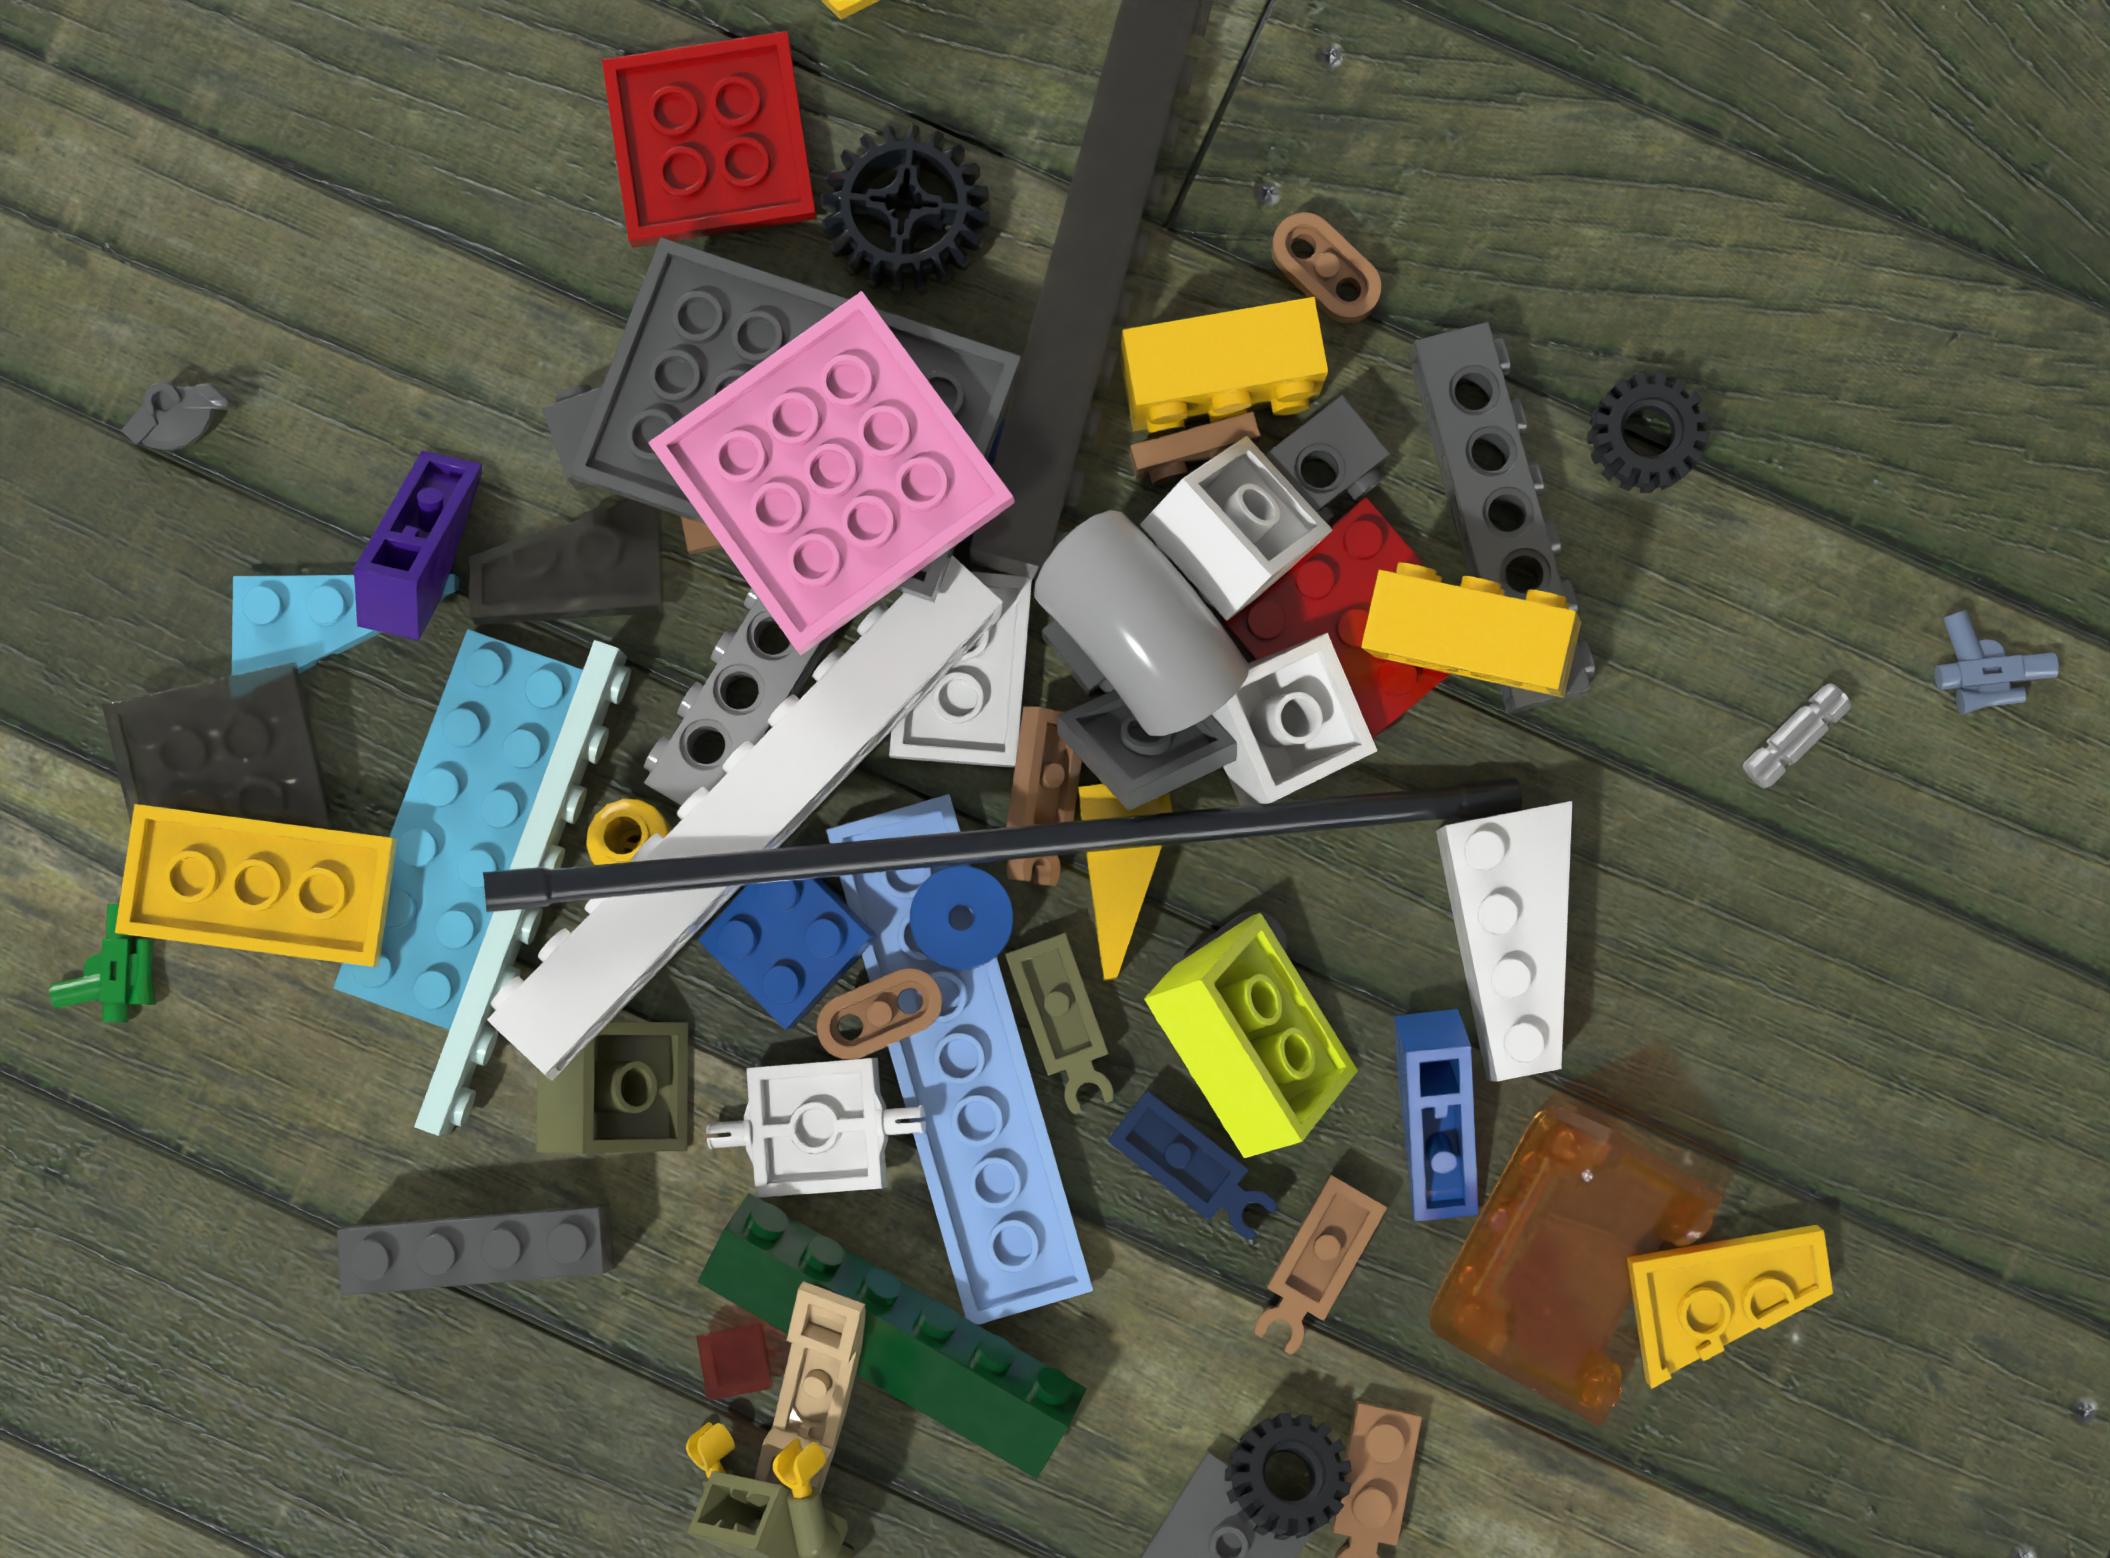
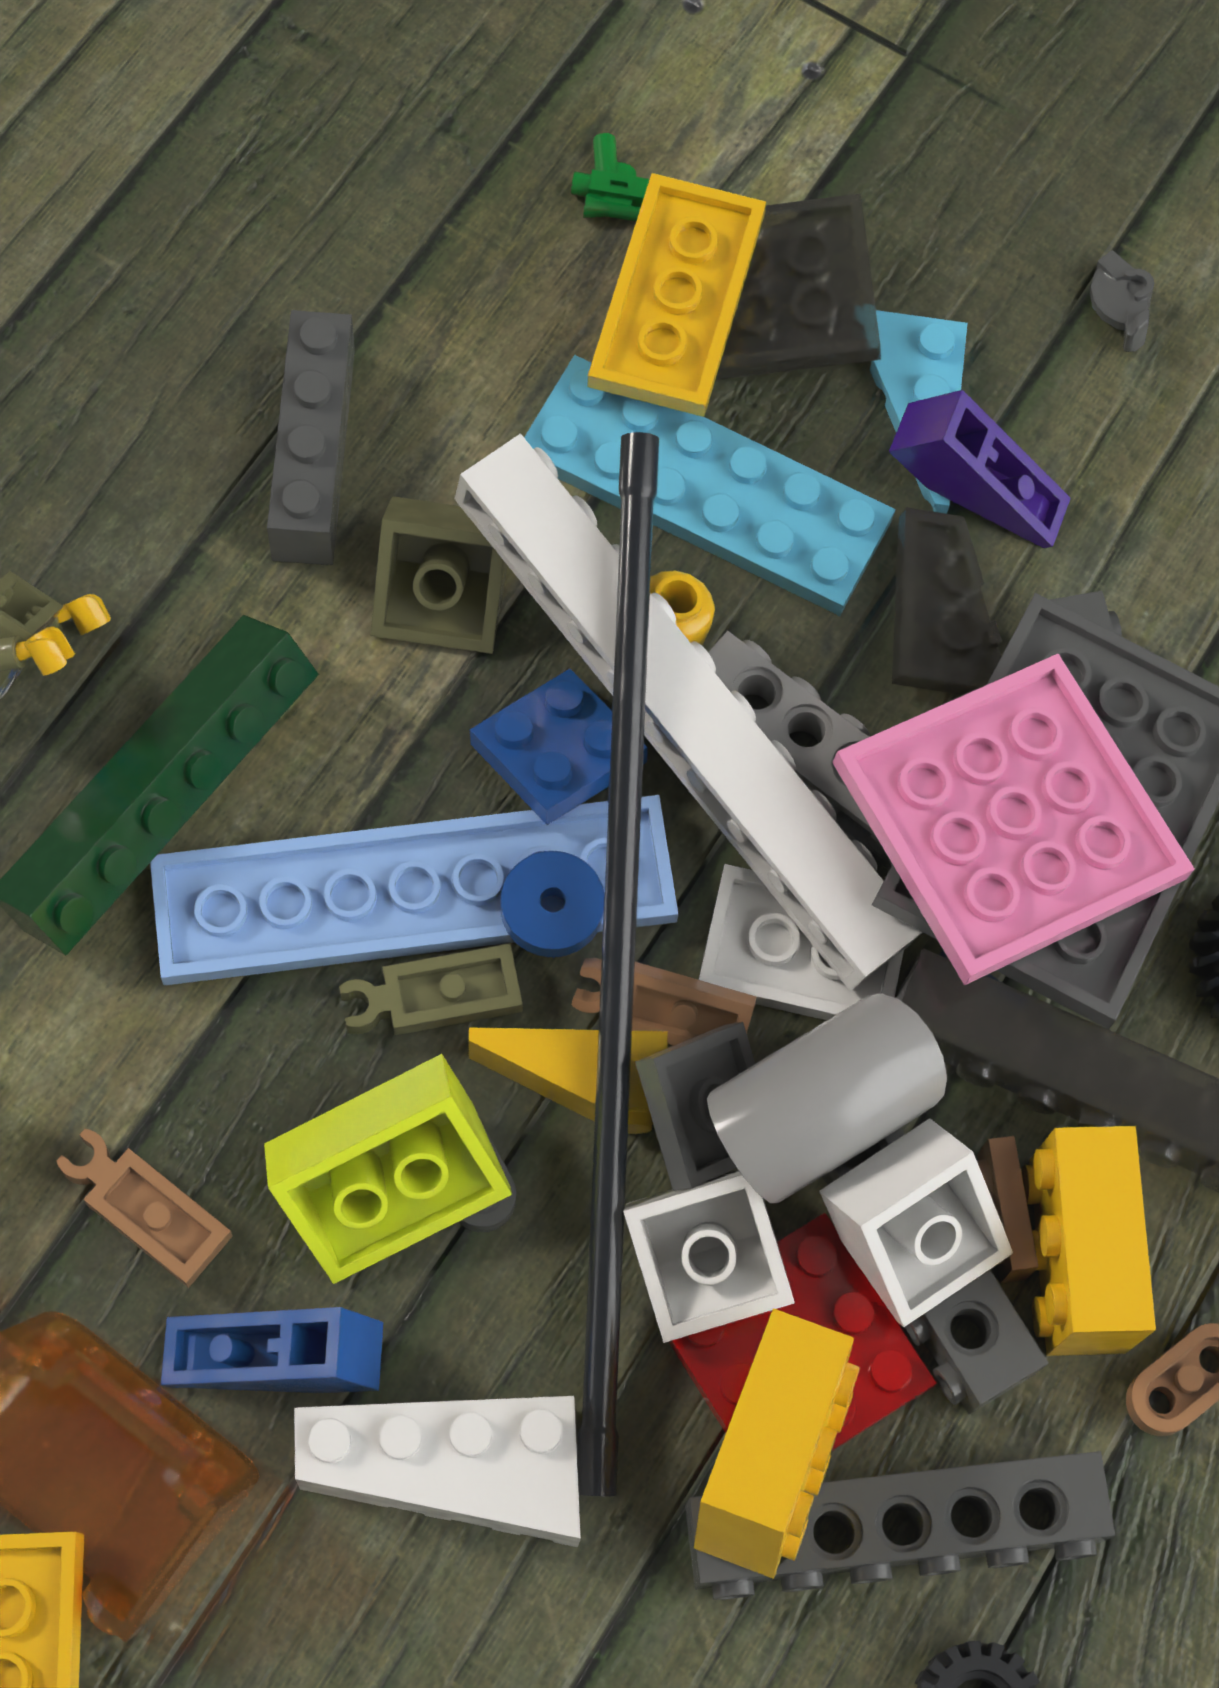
camera: 90 degrees right, 15 degrees down
light aqua plate [414,640,631,1136] -> none
clear red plate [696,1322,774,1401] -> none
white plate [706,1058,926,1197] -> none
tan slope [754,1281,866,1493] -> none
medium nougat plate [817,968,943,1060] -> none
dark blue plate [1107,1090,1278,1240] -> none

